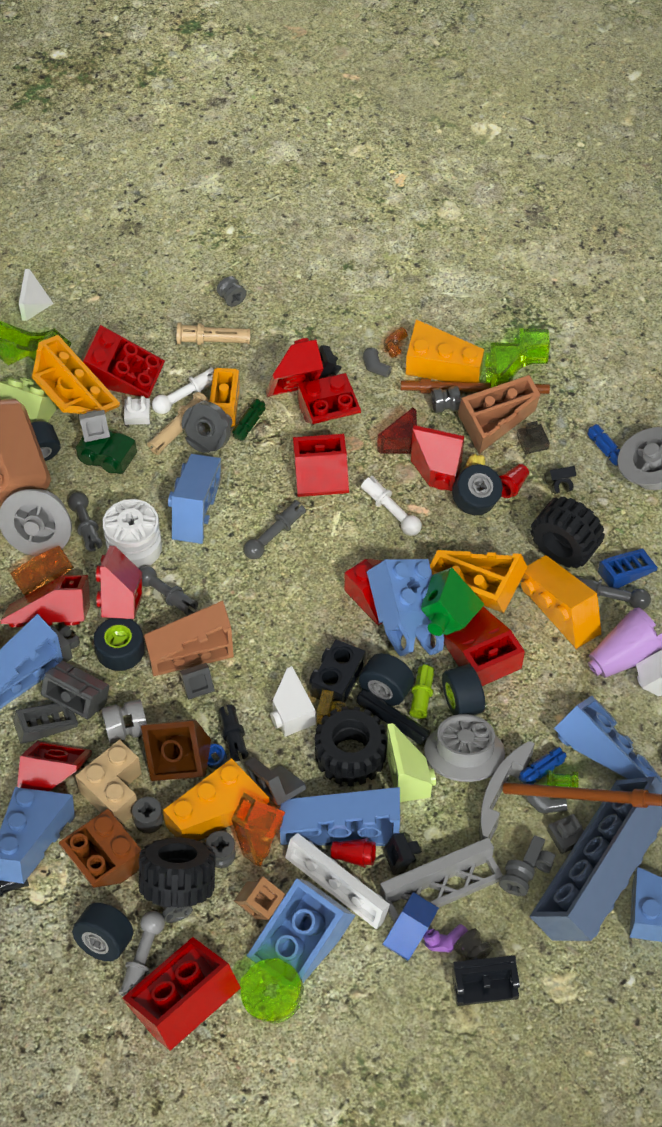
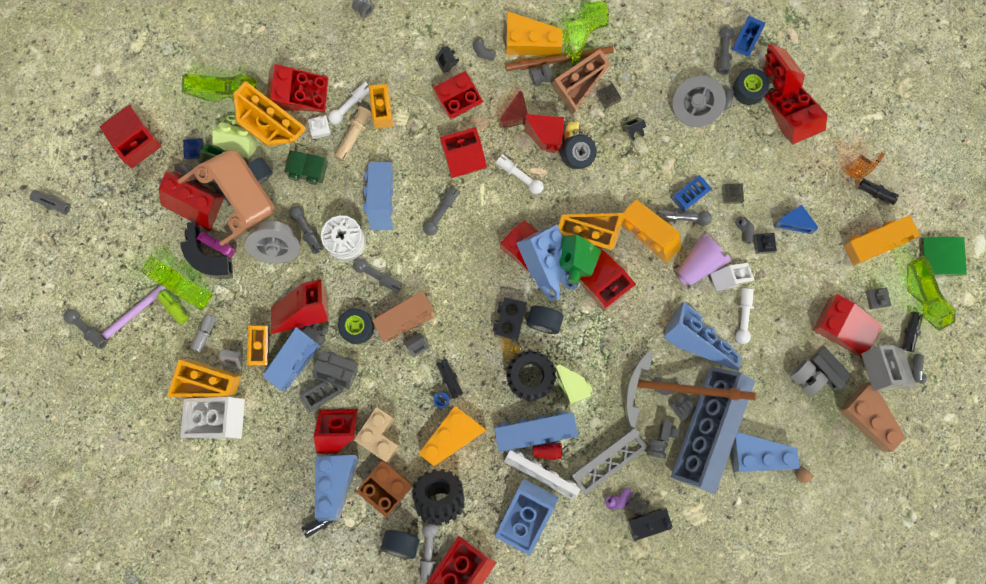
camera: 10 degrees left, 25 degrees up
clear orange slope [10,546,74,595] -> none
white slope [19,269,53,321] -> none
light grey tile [79,410,110,442] -> none
slope [96,545,143,619] -> none
light grey wheel [101,699,147,744] -> none
dark grey wheel [132,797,163,834] -> none
reddish brown slope [141,719,211,781] -> none
tan pin [176,322,250,345] -> none
dark grey plate [182,400,232,453] -> none
dark grey wheel [206,831,236,868] -> none
clear orange slope [231,792,285,867] -> none
dark green axle [232,399,266,441] -> none
medium nougat brick [234,876,286,920] -> none
clear neon green plate [240,958,304,1024] -> none
dark grey panel [244,757,307,806] -> none
red slope [266,338,324,397] -> none
white slope [270,666,316,737] -> none
black axle [356,689,430,745] -> none
slope [382,892,439,961] -> none
black tile [383,833,422,875] -> none
clear orange arm [384,327,408,358] -> none
lime axle [409,664,435,719] -> none
light grey wheel [424,714,505,782] -> none
black wheel [442,664,486,716] -> none
red cone [499,464,529,498] -> none
blue axle [519,747,567,784] -> none
black tyre [530,497,605,568] -> none
clear neon green bush [547,770,579,788] -> none
blue axle [587,424,620,466] -> none

